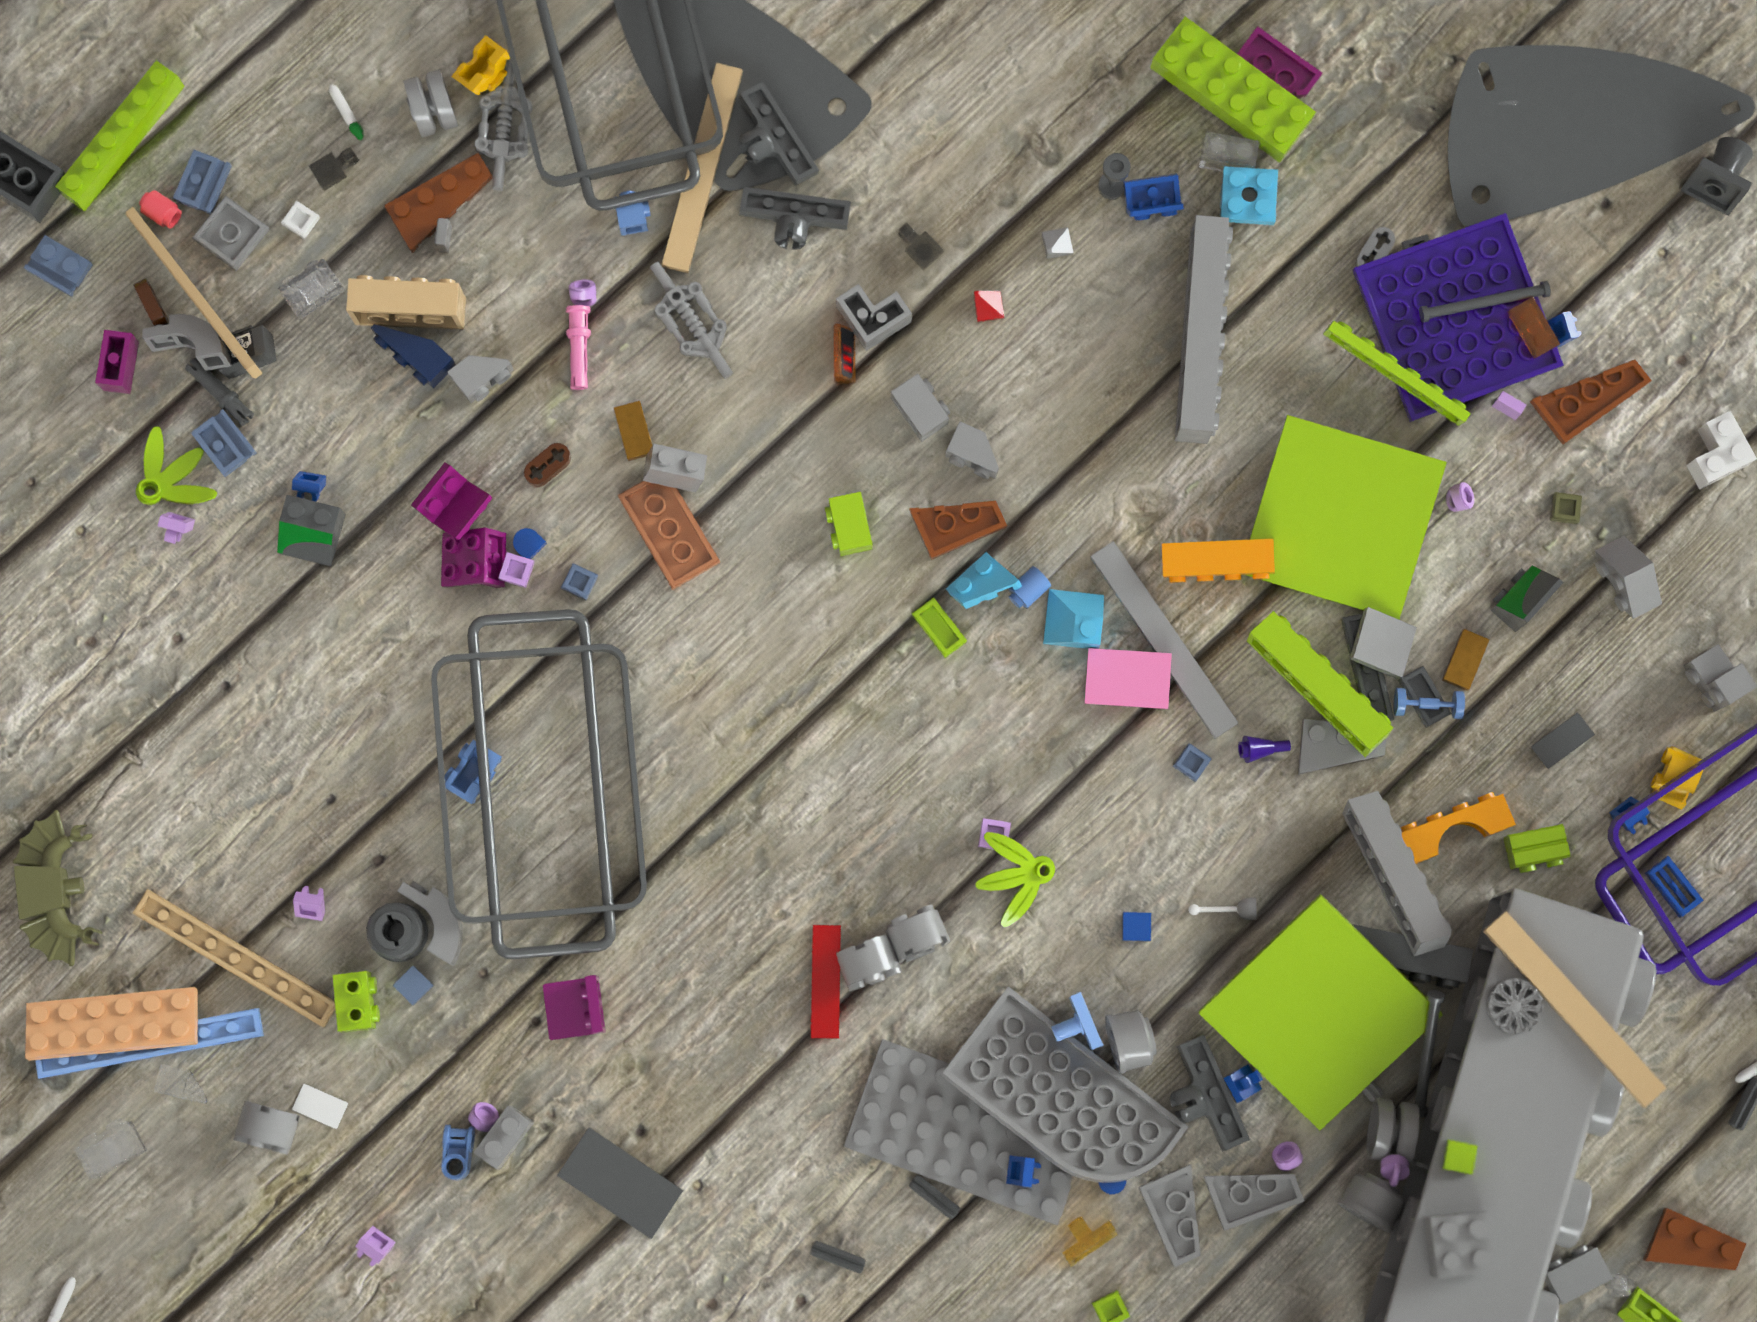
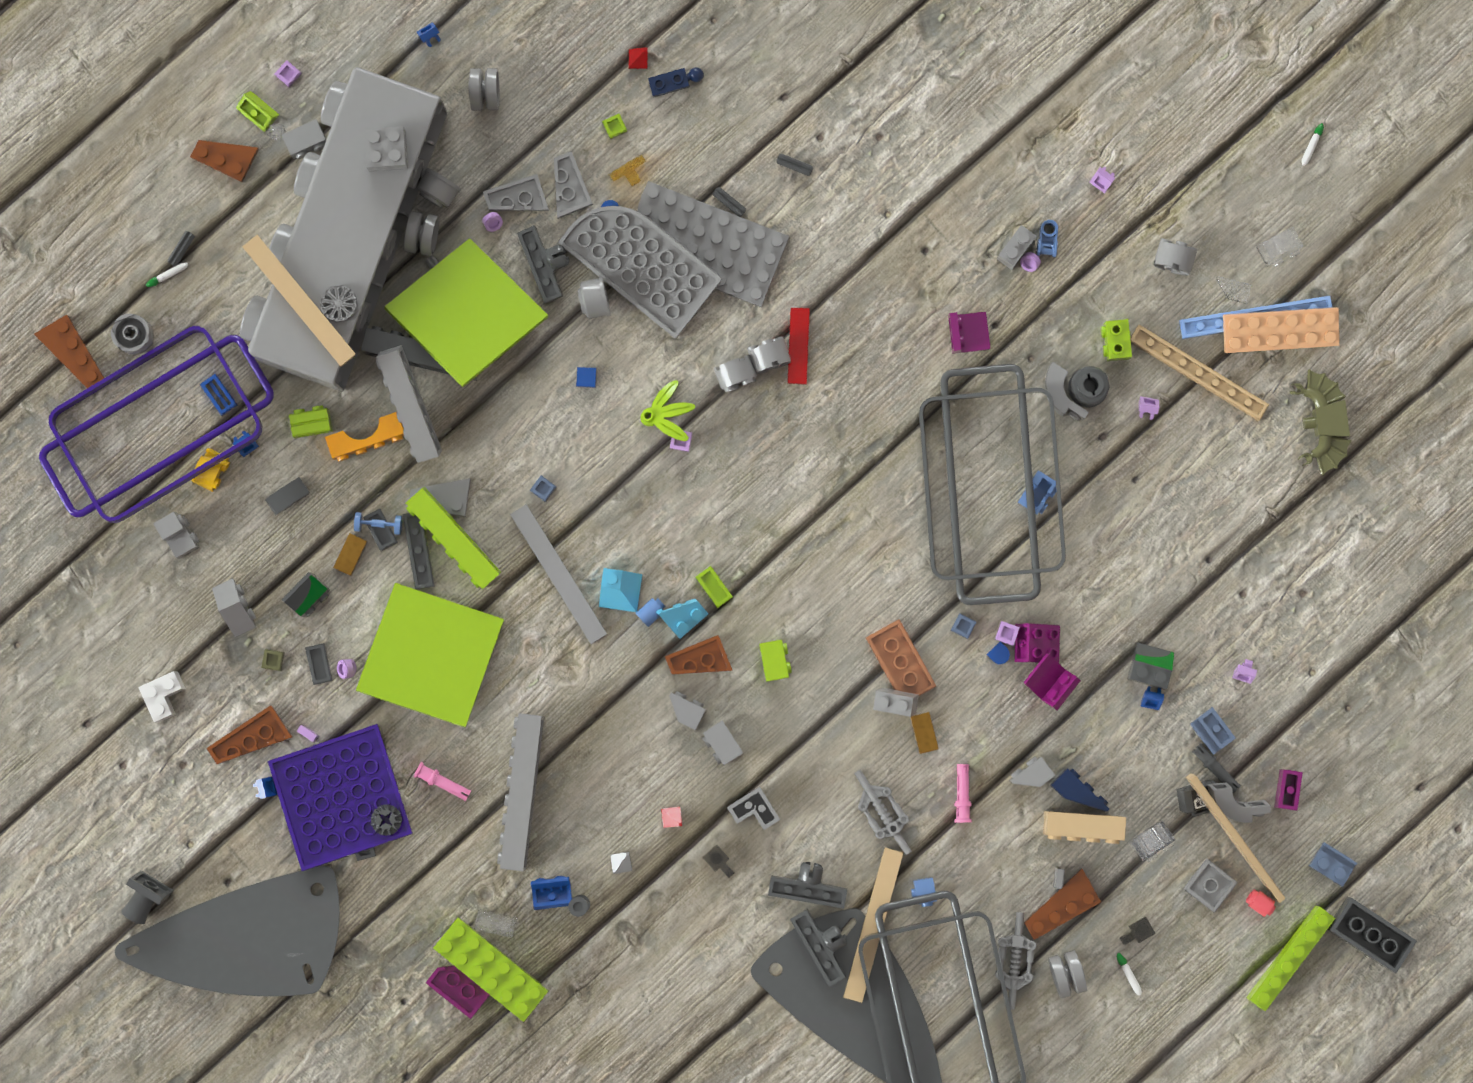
camera: 175 degrees left, 5 degrees up
reddish brown beam [134,278,169,326] -> none
lime plant [135,426,217,505] -> none
sand blue plate [173,150,232,214] -> none
white tile [281,201,320,239] -> none
white sticker [292,1084,348,1129] -> none
sand blue tile [393,965,434,1006] -> none
yellow cylinder [451,35,510,95] -> none
reddish brown beam [524,443,571,487] -> none
dark grey tile [557,1127,684,1239] -> none
lavender tile [569,280,596,307] -> none
slope [834,324,856,384] -> none
blue tile [1006,1155,1041,1187] -> none
light blue tile [1051,992,1103,1050] -> none
bright pink tile [1085,648,1172,709] -> none
light orange brick [1162,539,1275,583] -> none
hinge [1188,898,1257,920] -> none
medium azure piece [1219,166,1278,225] -> none
blue tile [1223,1064,1263,1103] -> none
dark purple cone [1238,736,1291,763] -> none
lime plate [1323,321,1471,426] -> none
light grey tile [1350,607,1417,679] -> none
light grey beam [1355,227,1395,267] -> none
lavender tile [1381,1154,1410,1187] -> none
dark grey bar [1415,990,1445,1117] -> none
dark grey bar [1419,281,1551,323] -> none
lime tile [1442,1140,1478,1175] -> none
clear orange plate [1507,297,1560,359] -> none
none -> dark grey tile [305,643,333,685]
none -> dark grey gear [371,804,402,836]
none -> bright pink pin [413,762,471,802]

